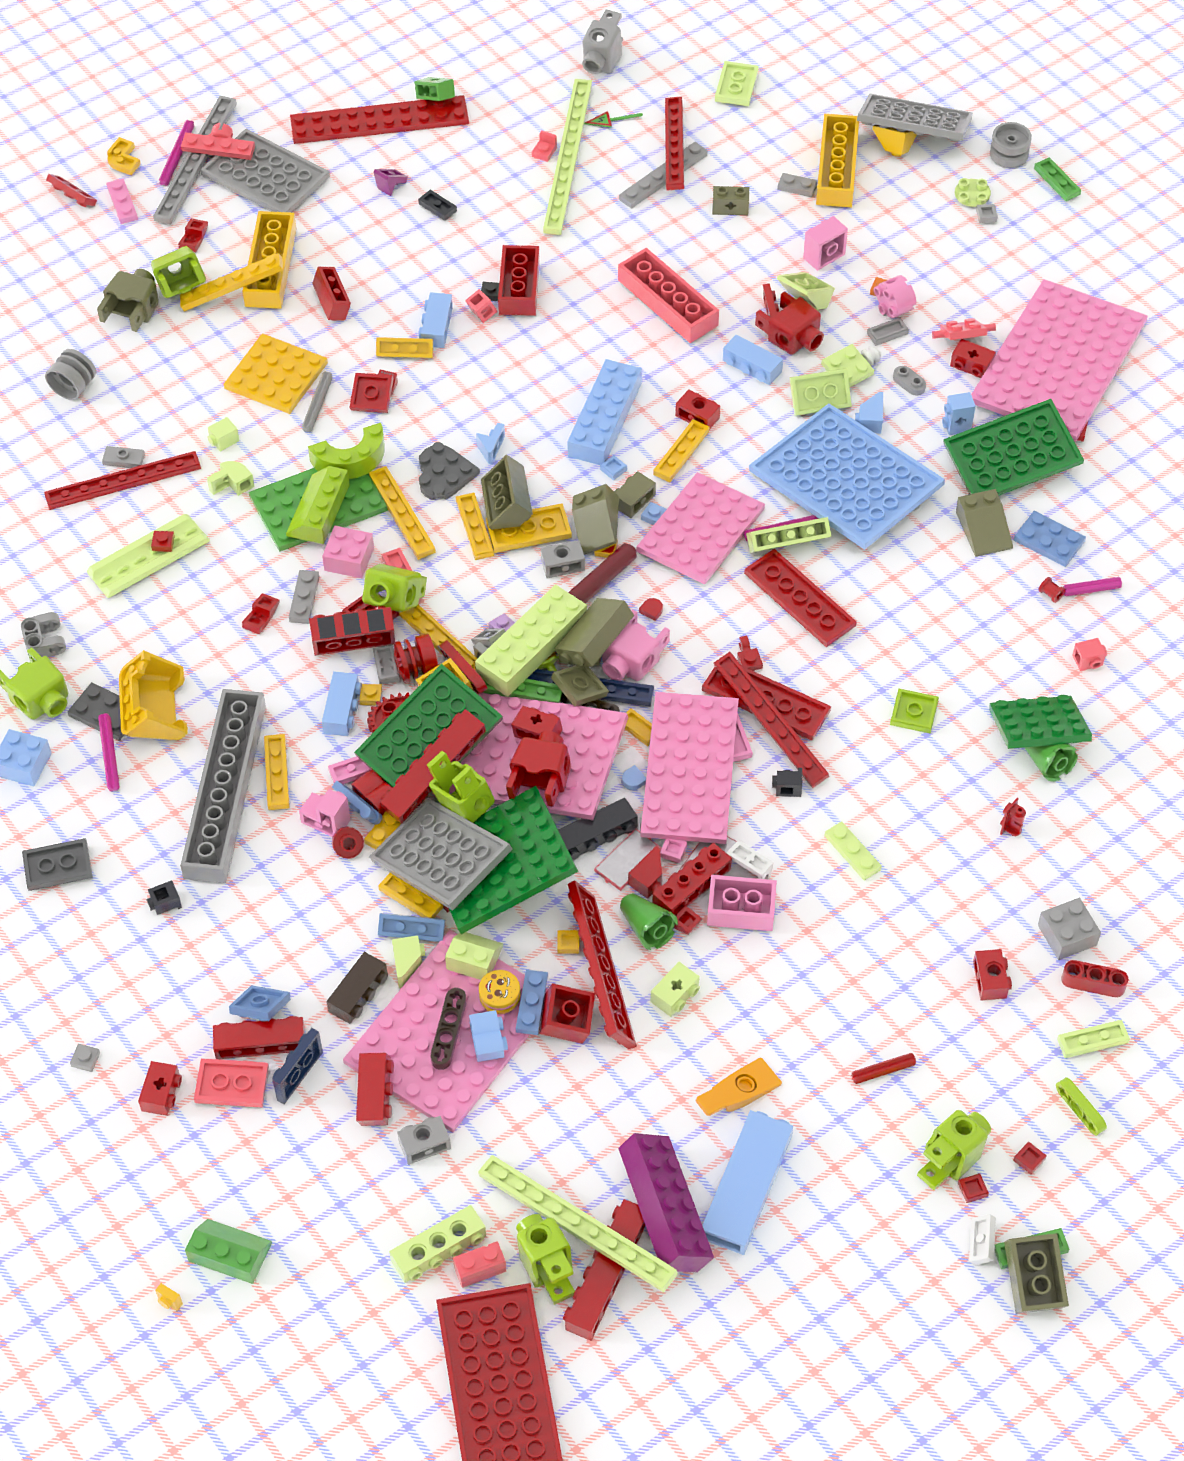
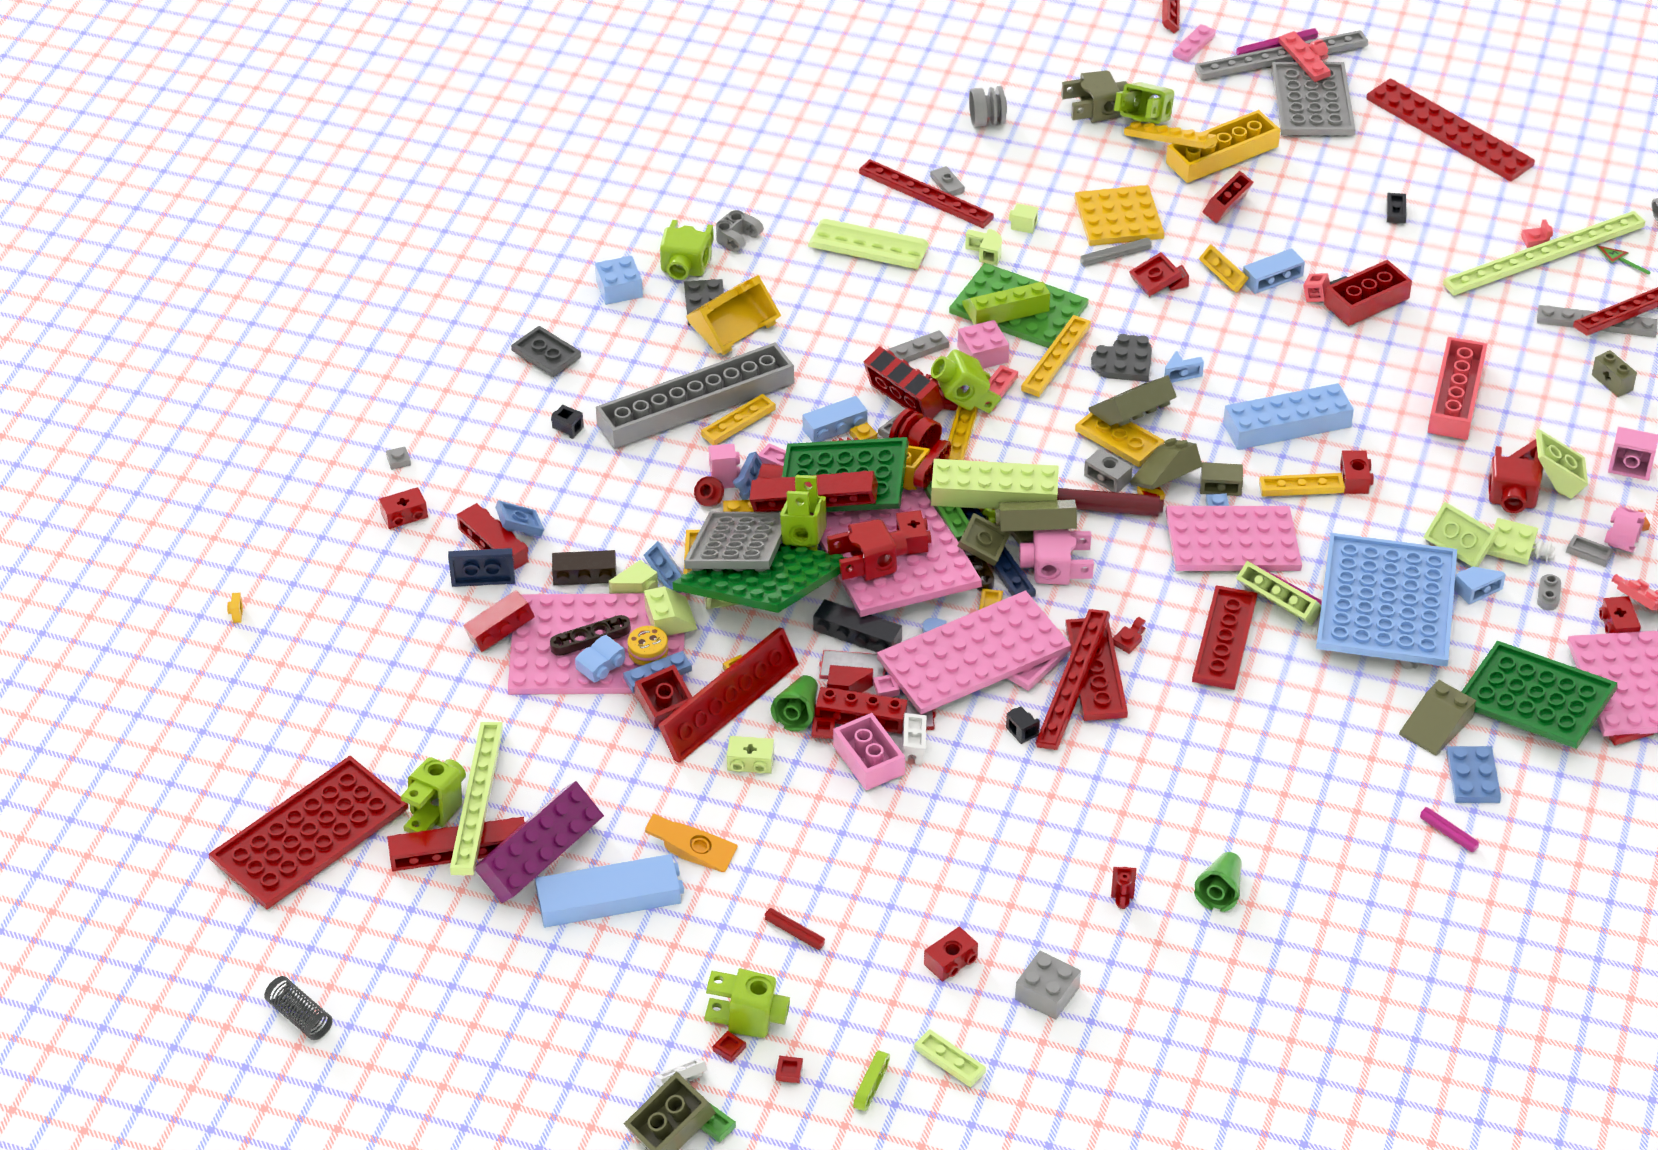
camera: 55 degrees right, 10 degrees down
dark pink axle [98,713,120,792] -> none
yellow plate [107,137,141,176] -> none
red plate [151,531,175,552] -> none
red slope [178,218,208,253] -> none
bright green slope [185,1219,272,1284] -> none
coral plate [194,1058,269,1108] -> none
red slope [242,593,280,635] -> none
lime brick [308,422,385,479] -> none
magenta slope [373,169,408,196] -> none
yellowish green brick [389,1205,486,1283] -> none
light grey brick [397,1116,451,1165] -> none
bright green brick [414,77,455,101] -> none
coral brick [453,1241,507,1288] -> none
yellow tile [455,493,494,560] -> none
light blue tile [600,455,628,481] -> none
tile [639,598,663,621] -> none
light blue brick [723,334,783,386] -> none
yellowish green plate [824,821,882,881] -> none
lime tile [890,688,939,734] -> none
light blue brick [942,392,976,435] -> none
green plate [989,694,1092,749] -> none
bush [1038,577,1066,603] -> none
red beam [1061,960,1129,998] -> none
coral brick [1072,638,1107,671] -> none

